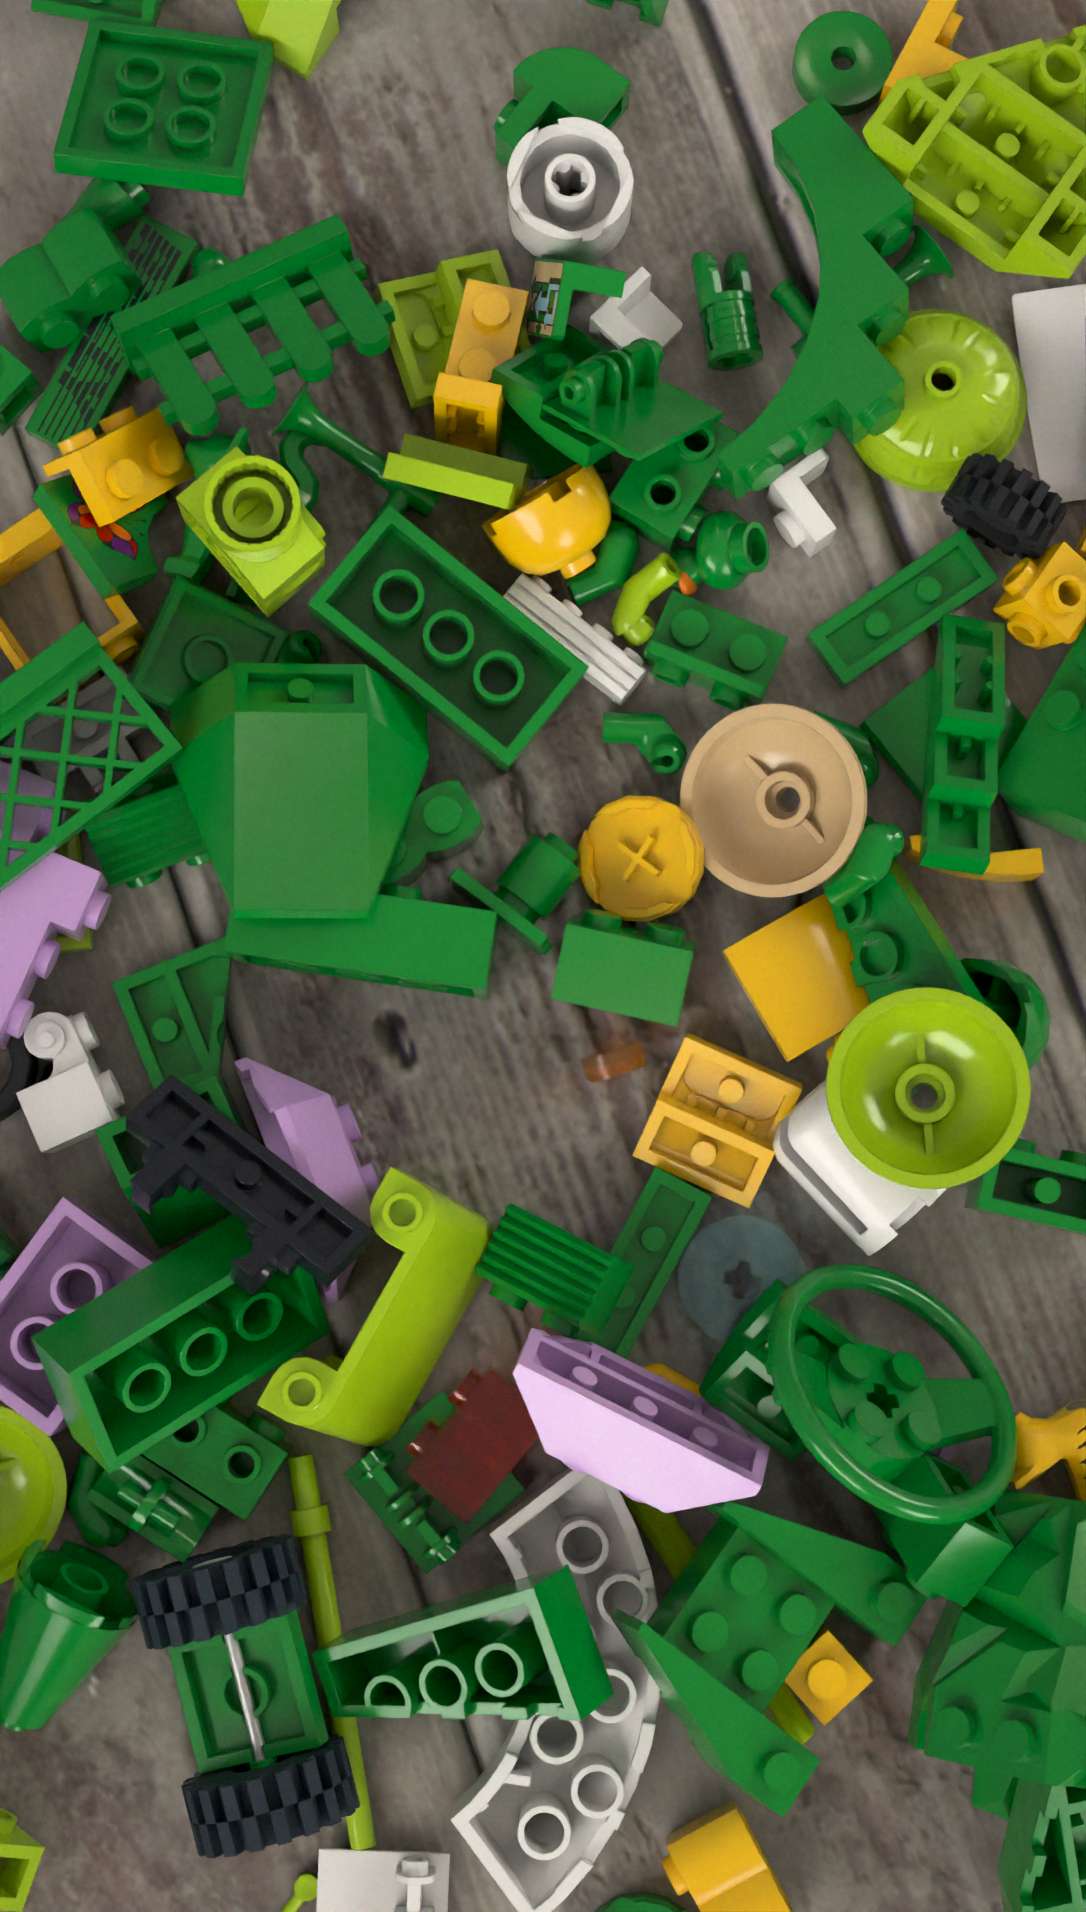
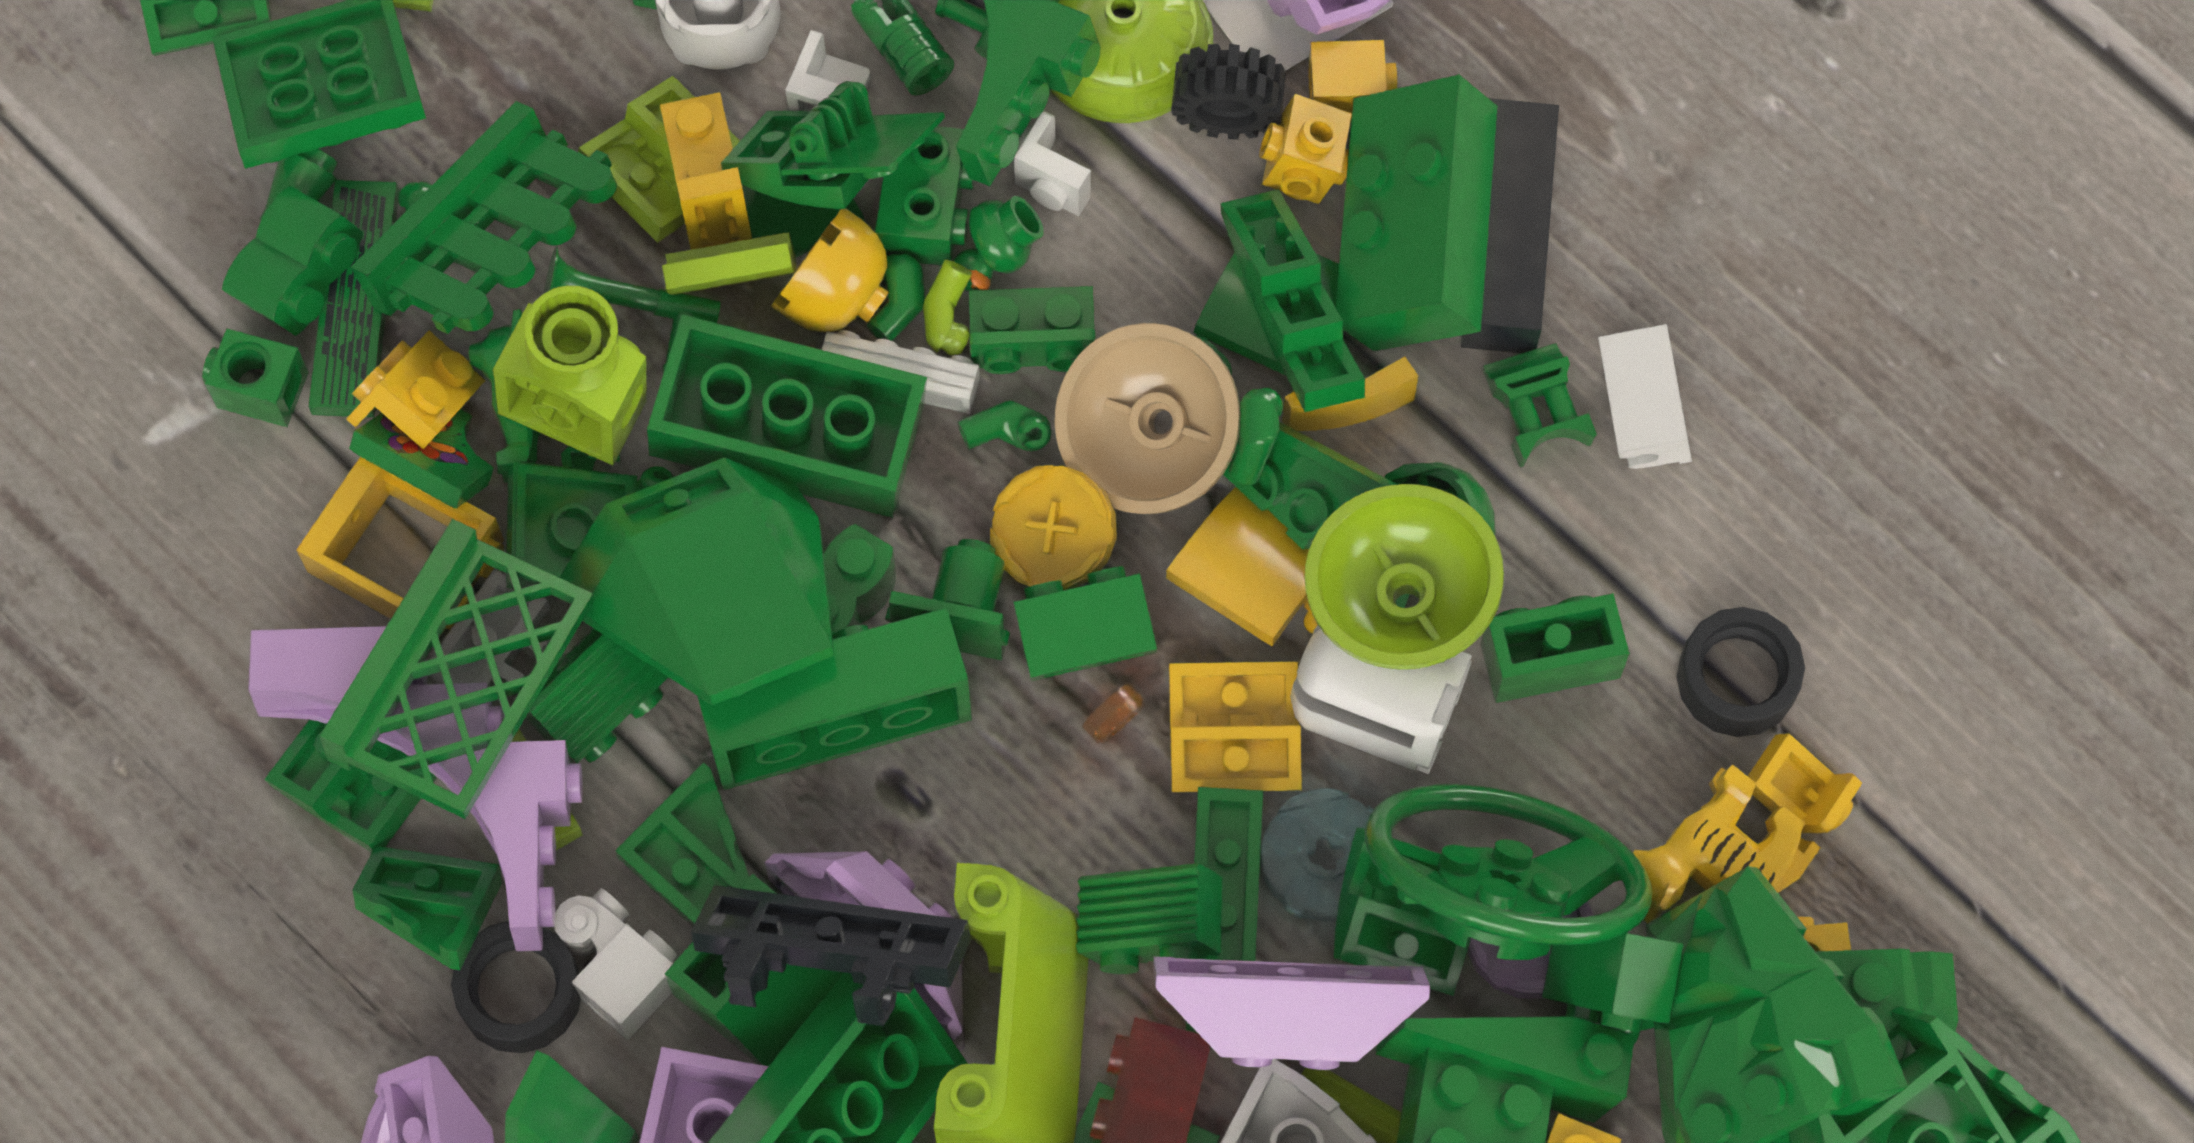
camera: 25 degrees left, 15 degrees down
panel [524,258,626,341] -> none
green plate [806,528,999,690] -> none

